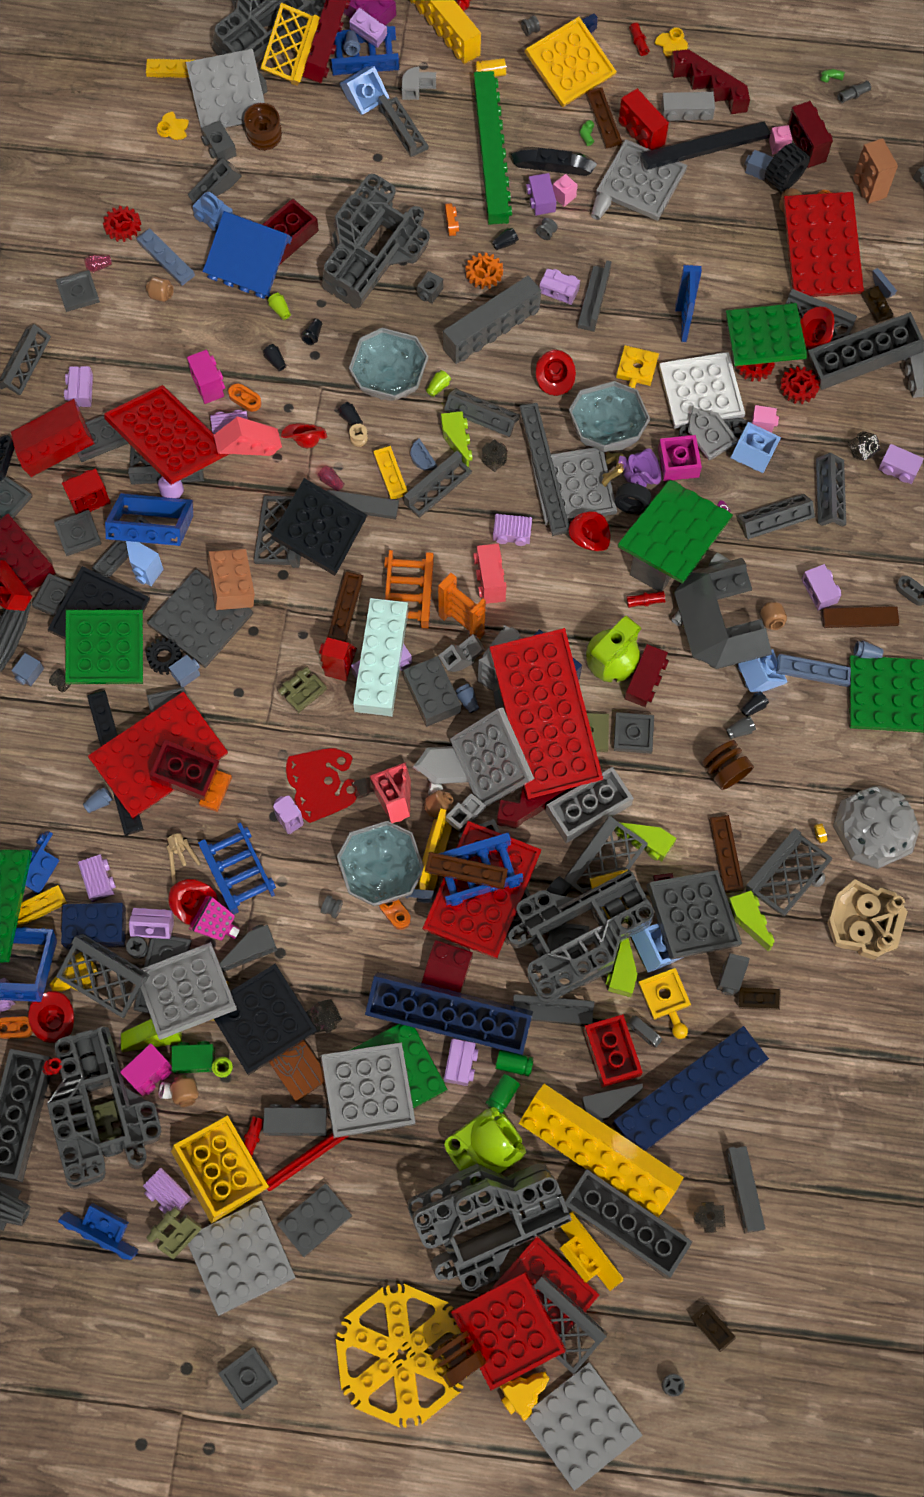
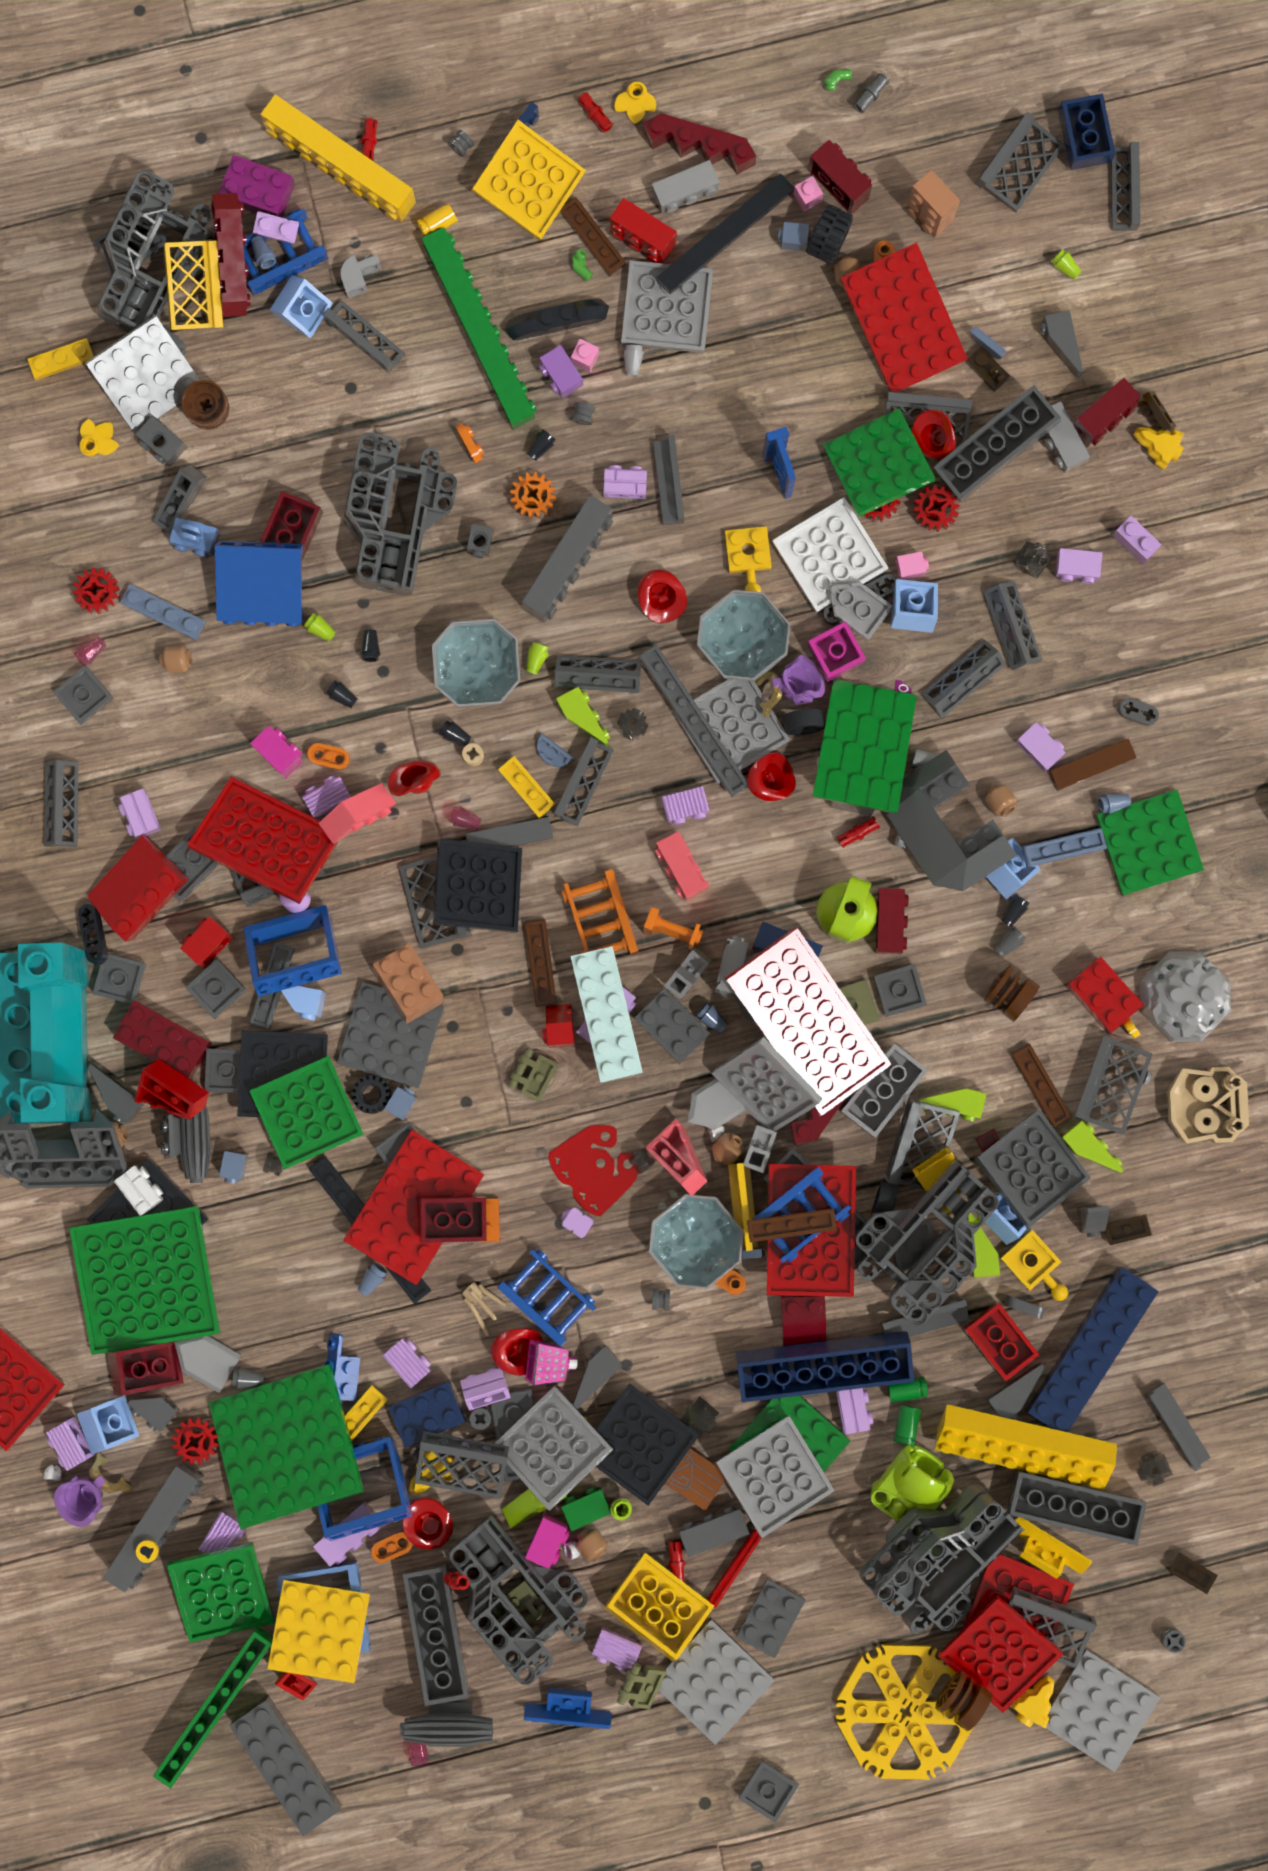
camera: 20 degrees left, 15 degrees up
none -> red brick [1065,956,1144,1034]

